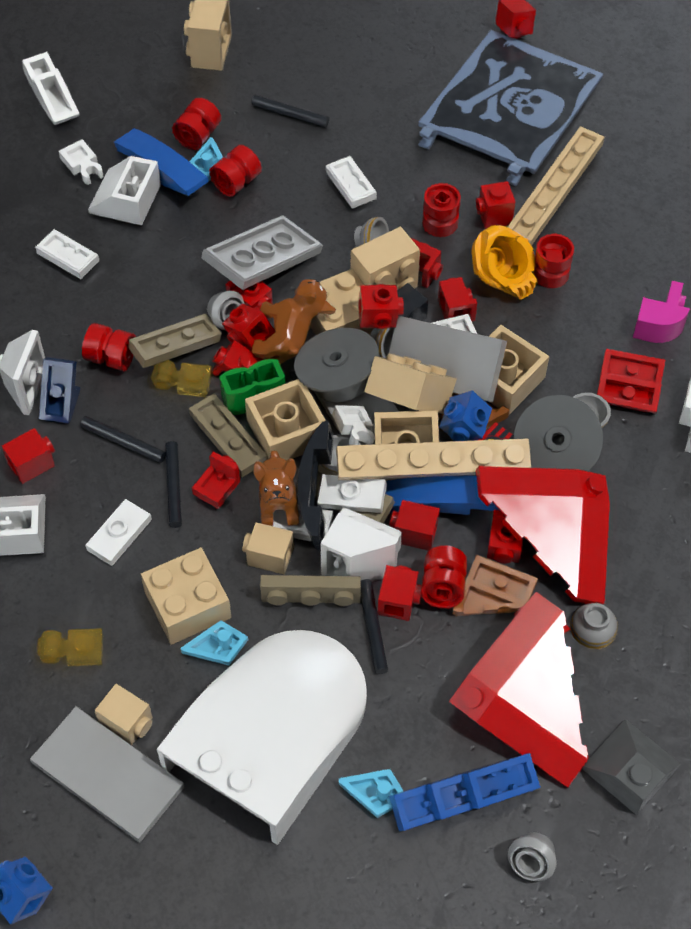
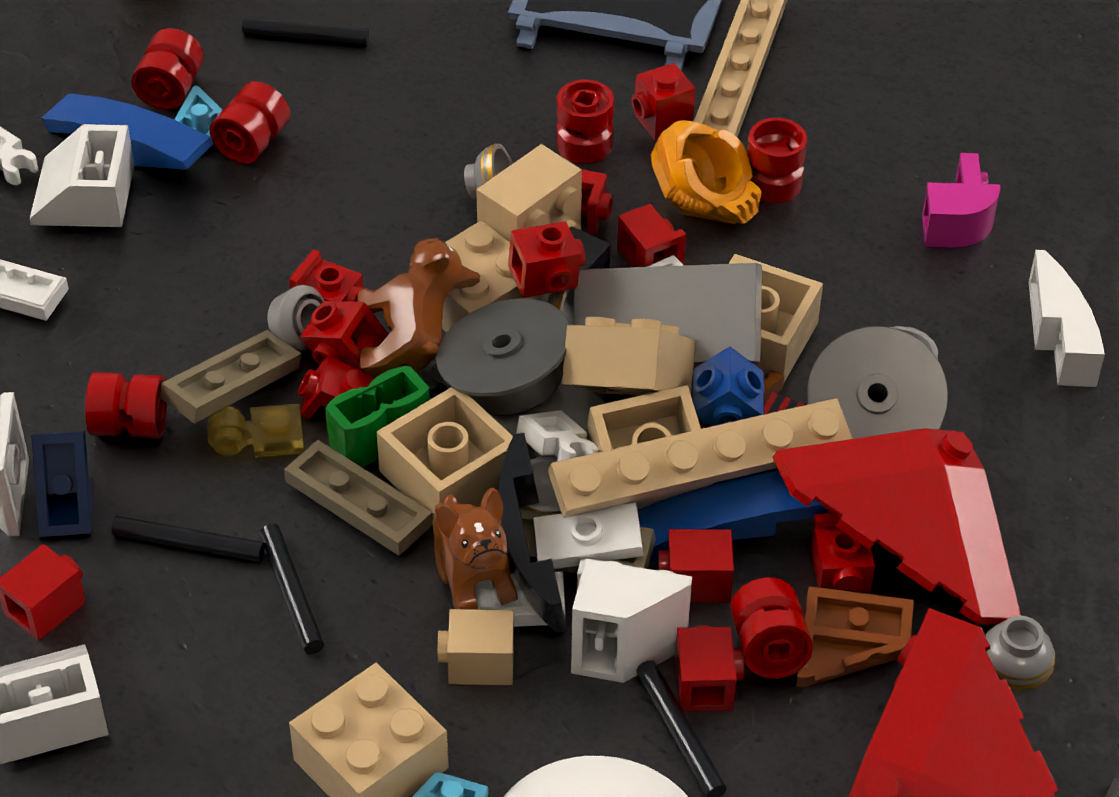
camera: 15 degrees left, 10 degrees down
white plate [85,499,152,566] -> none
red bracket [192,452,240,509] -> none
light grey tile [201,215,323,290] -> none
dark tan plate [260,575,361,606] -> none
white plate [326,156,377,209] -> none
red slope [597,348,665,414] -> none

